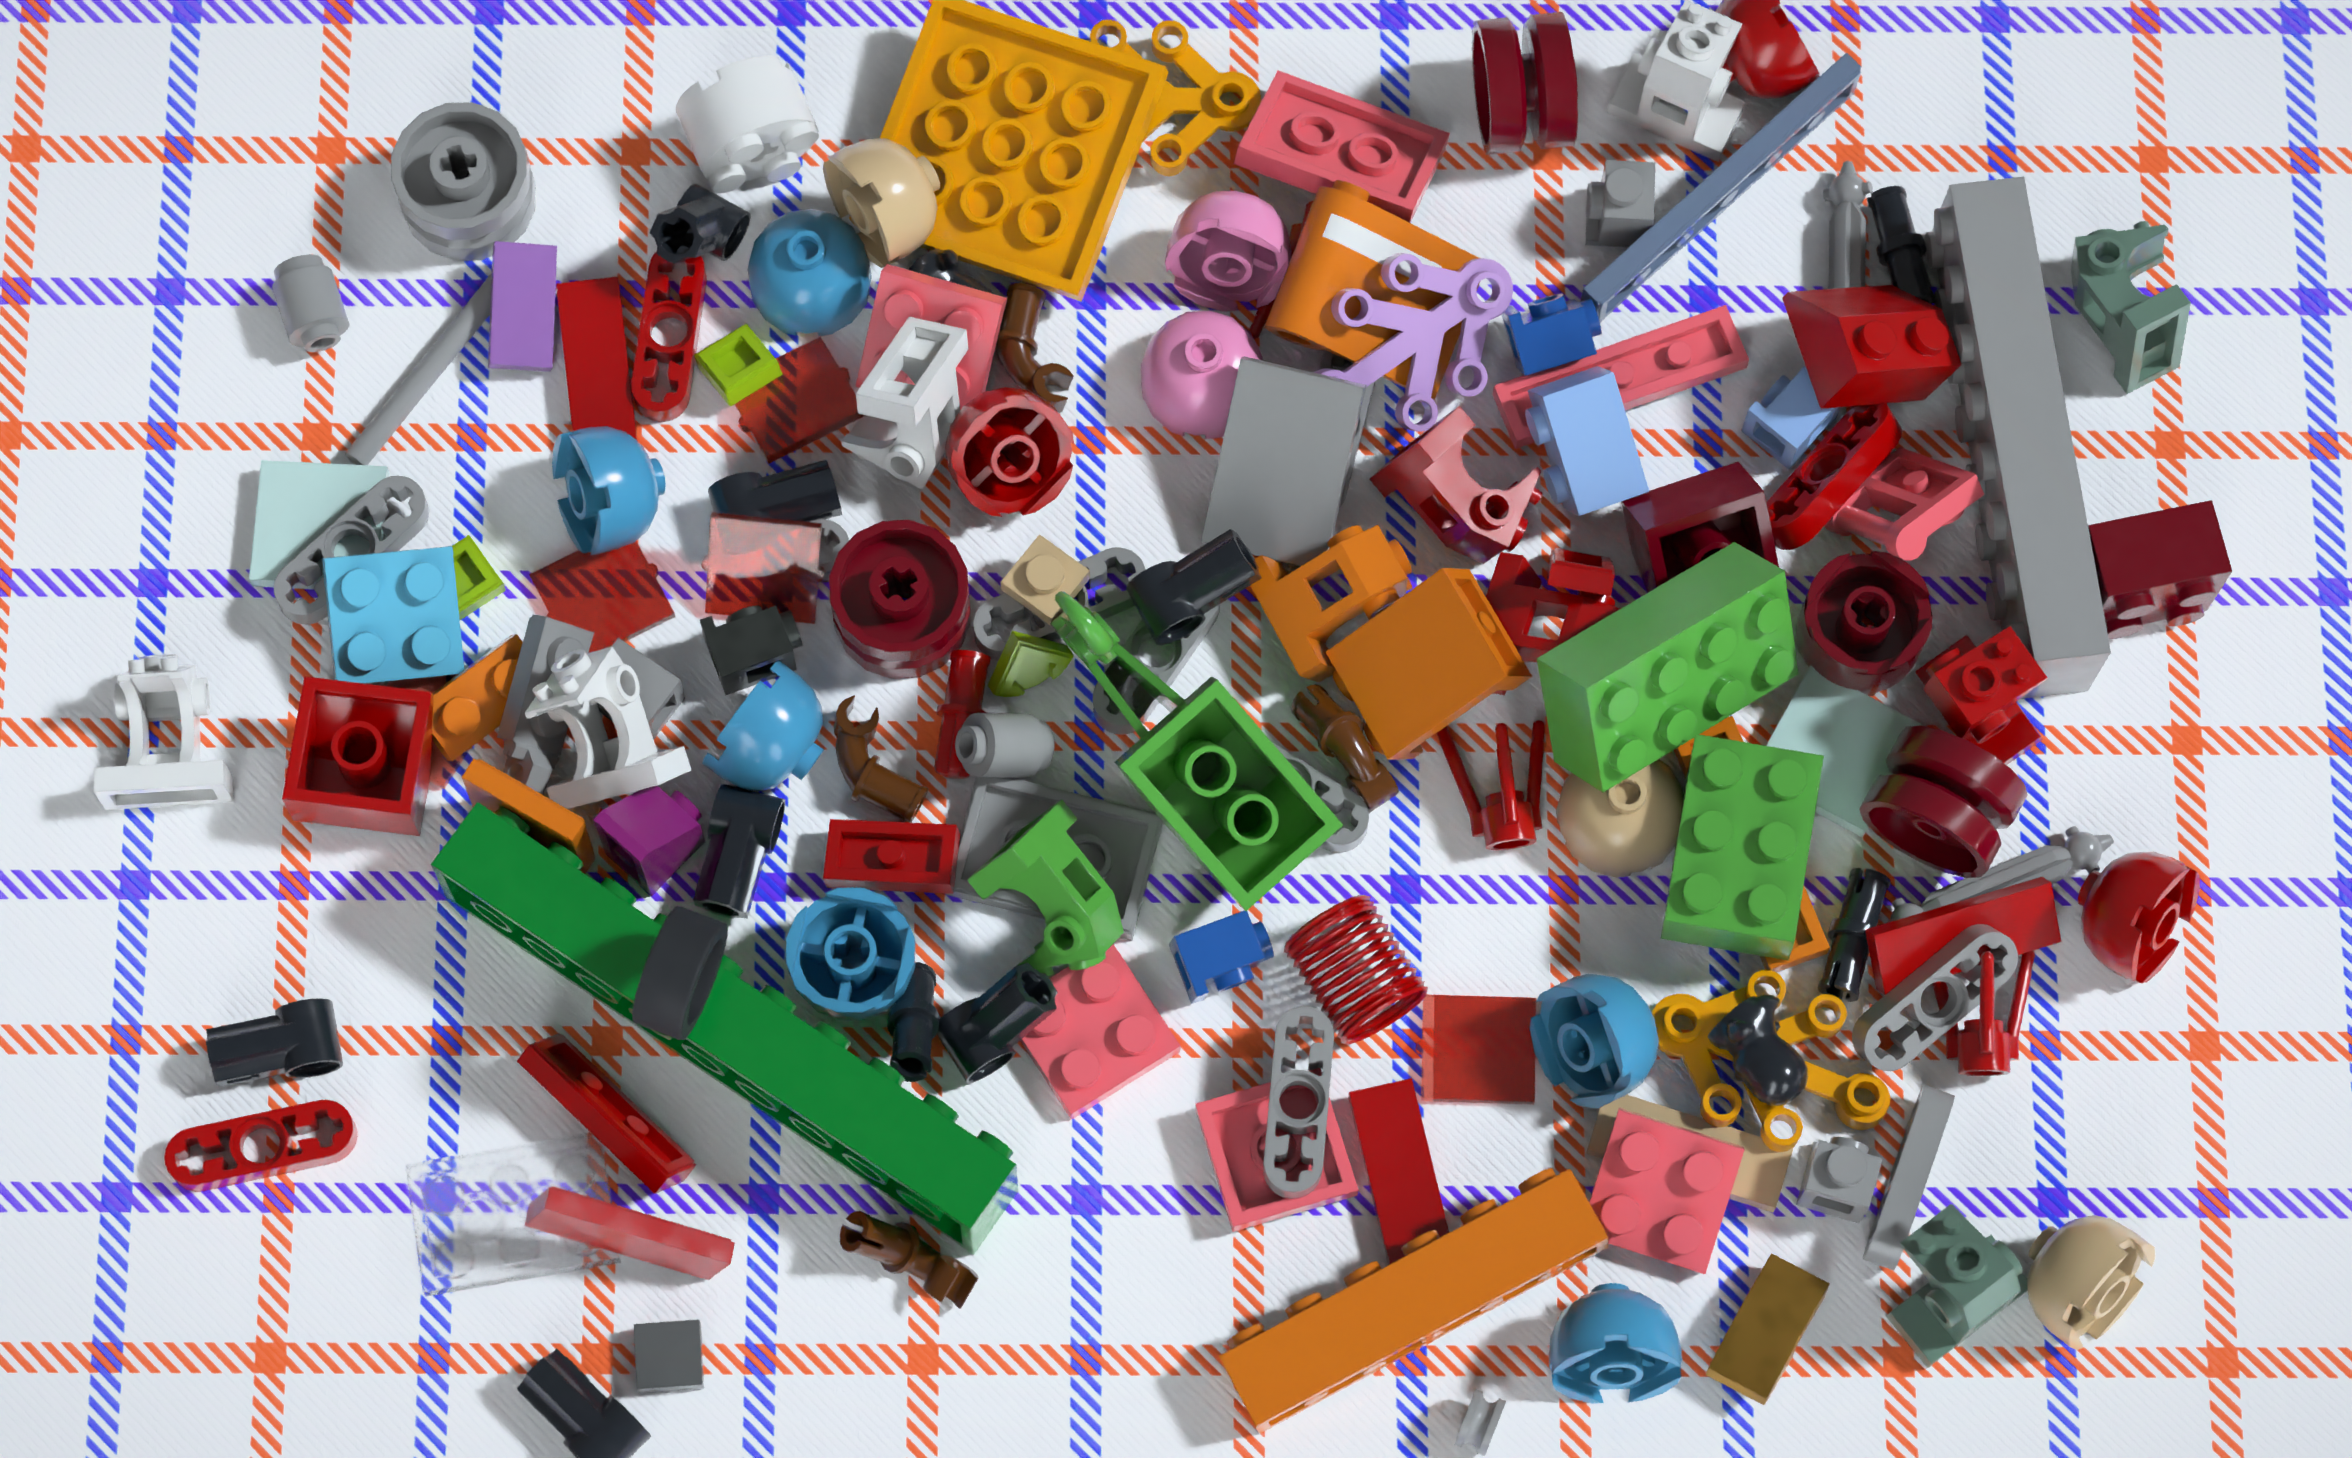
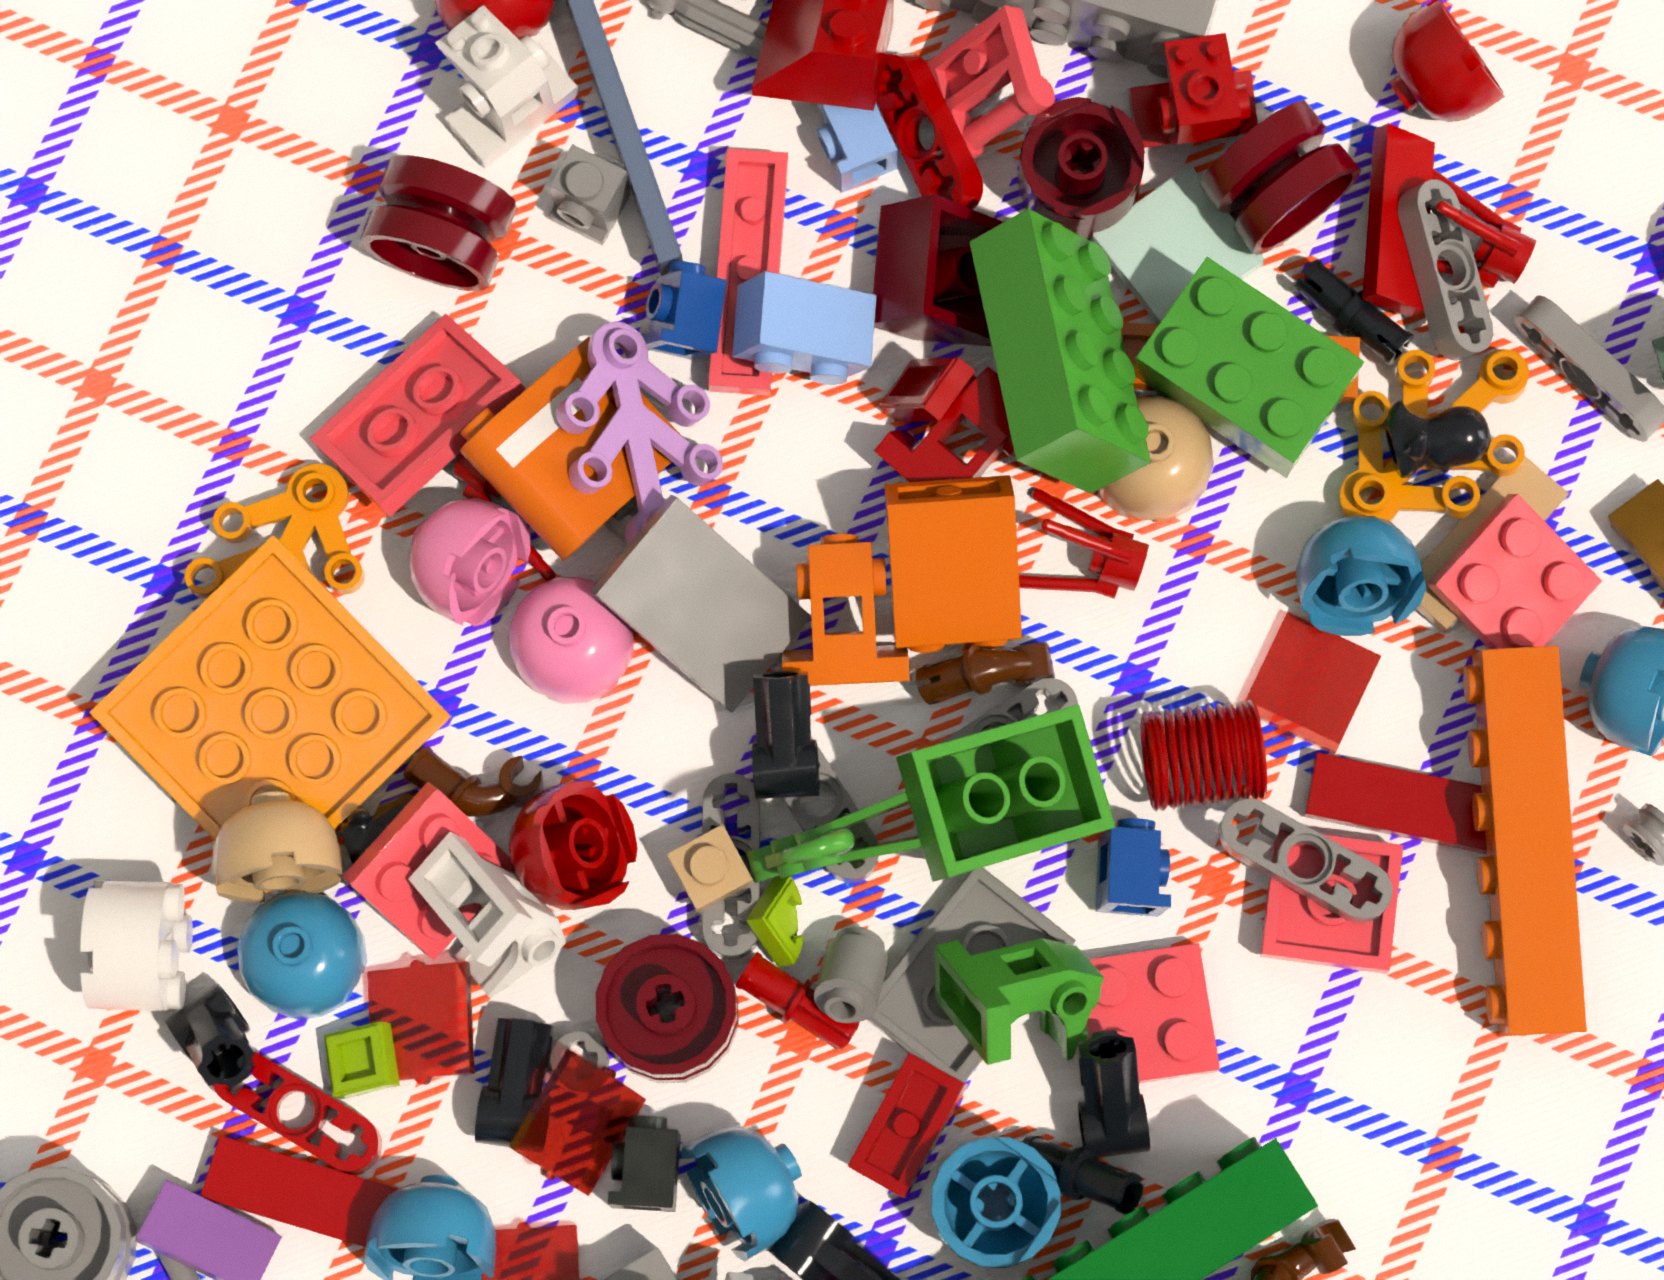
camera: 60 degrees left, 5 degrees up
reddish brown piece [833,695,929,823] -> none
red tile [1369,406,1543,564] -> none
light grey brick [1796,1136,1883,1224] -> none
light grey wheel [1887,826,2114,923] -> none

